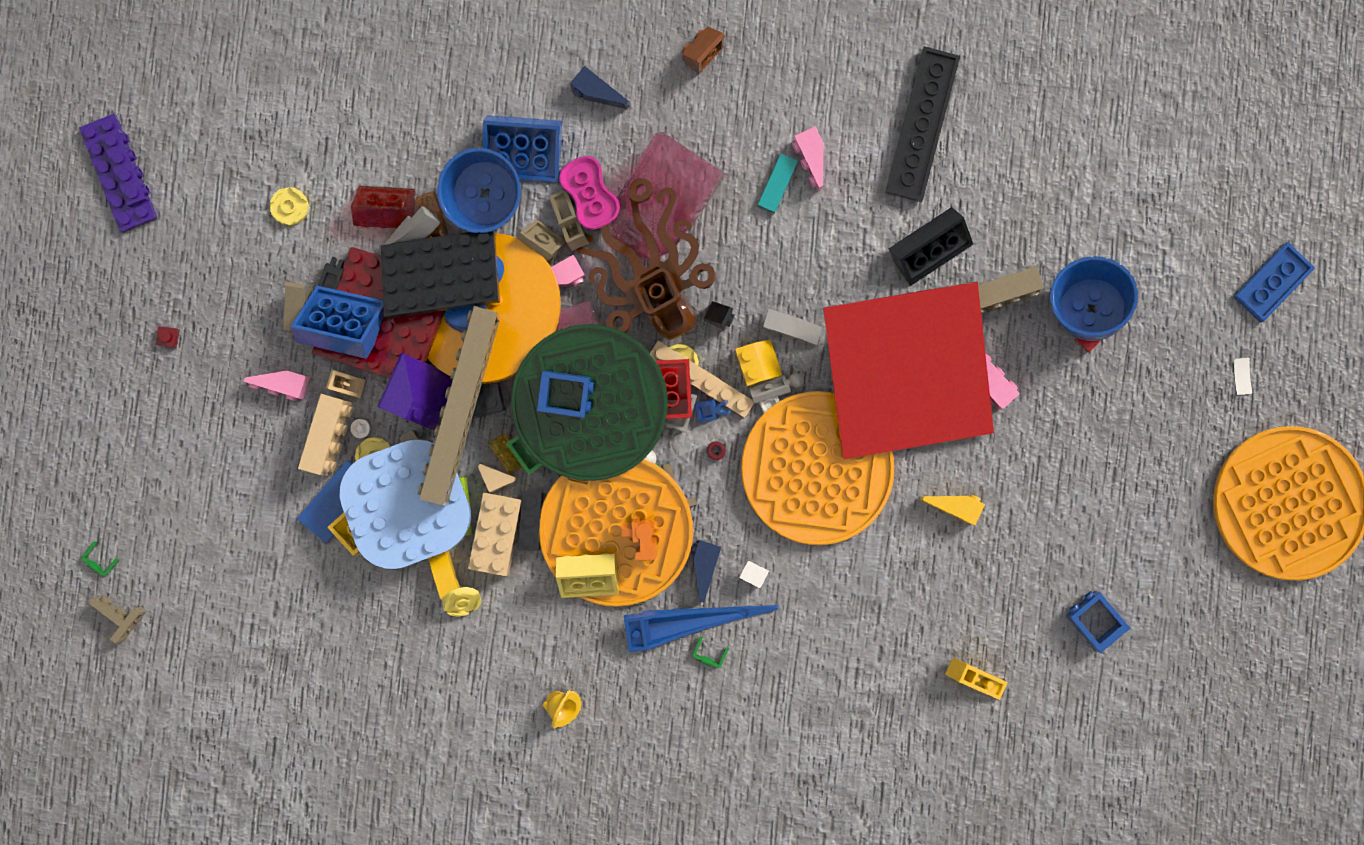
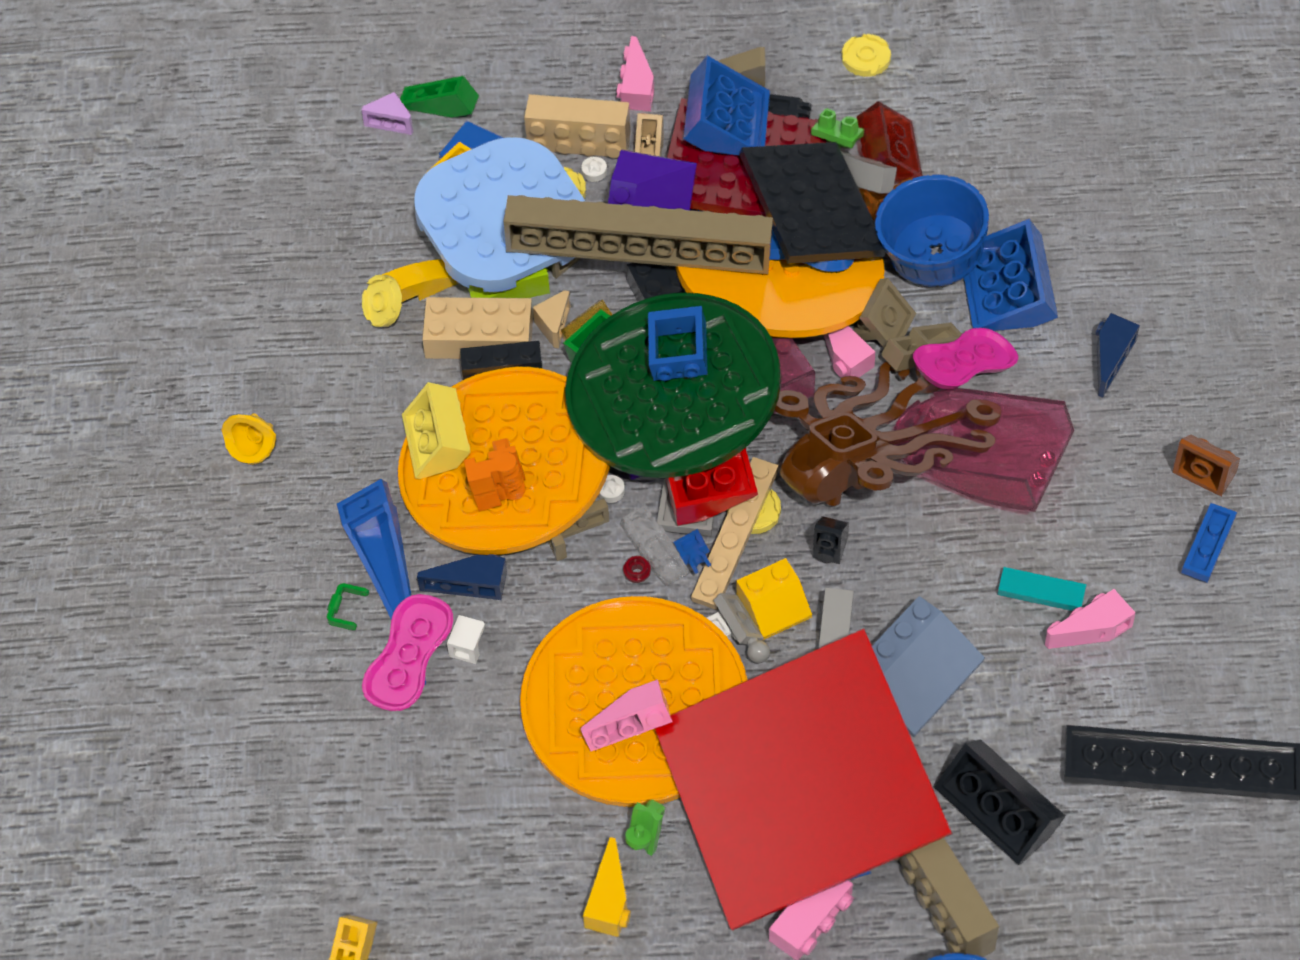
camera: 80 degrees right, 30 degrees down
none -> lavender slope [362,92,413,135]
none -> dark pink plate [362,594,453,711]
none -> green slope [400,76,479,118]
none -> bright pink slope [581,680,672,751]
none -> bright green hips [625,799,665,856]
none -> bright green hips [811,109,864,149]
none -> sand blue slope [872,596,985,737]
none -> blue plate [1181,503,1237,583]

